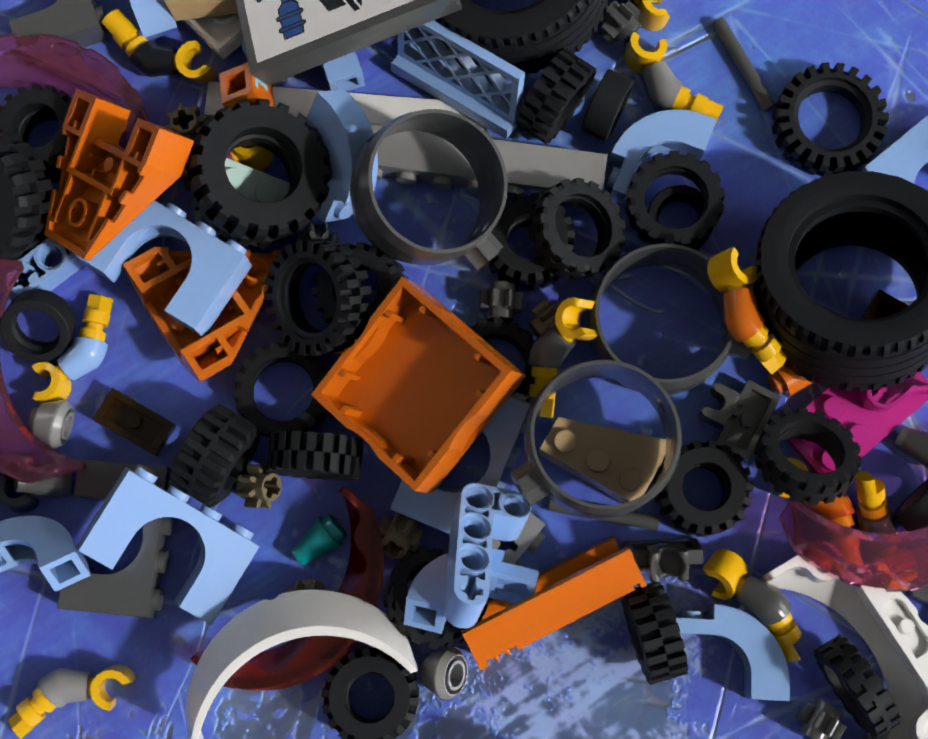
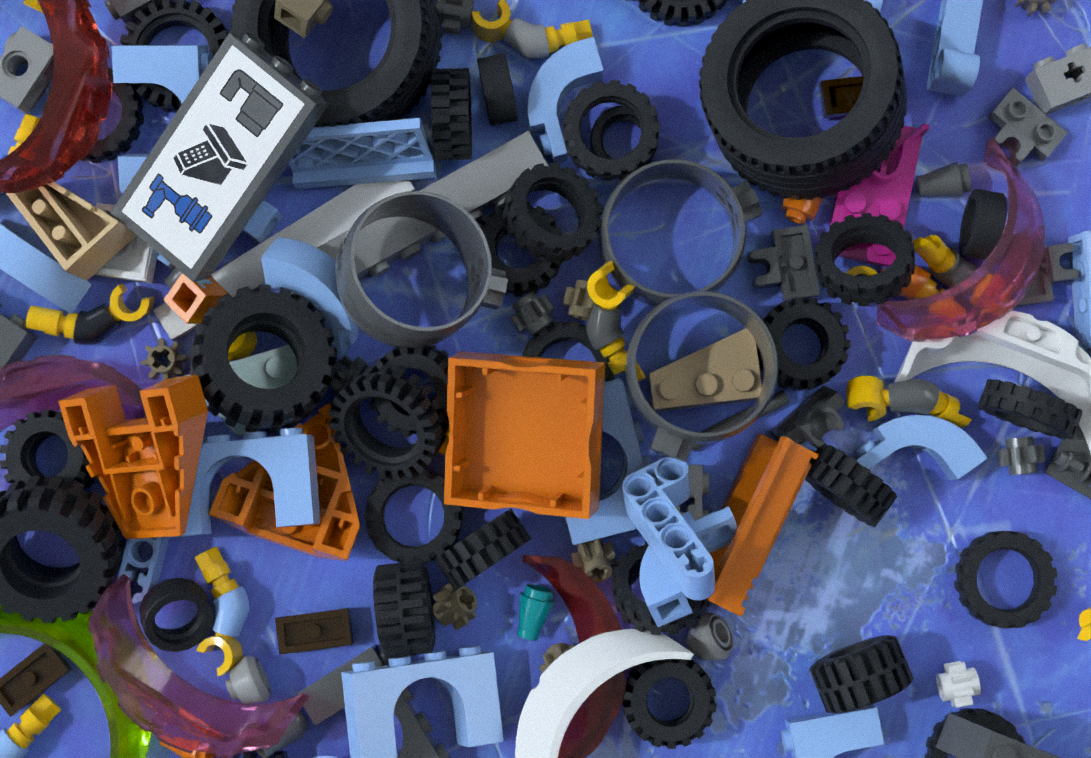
camera: 40 degrees left, 5 degrees up
yellow piece [707,247,788,375] -> none

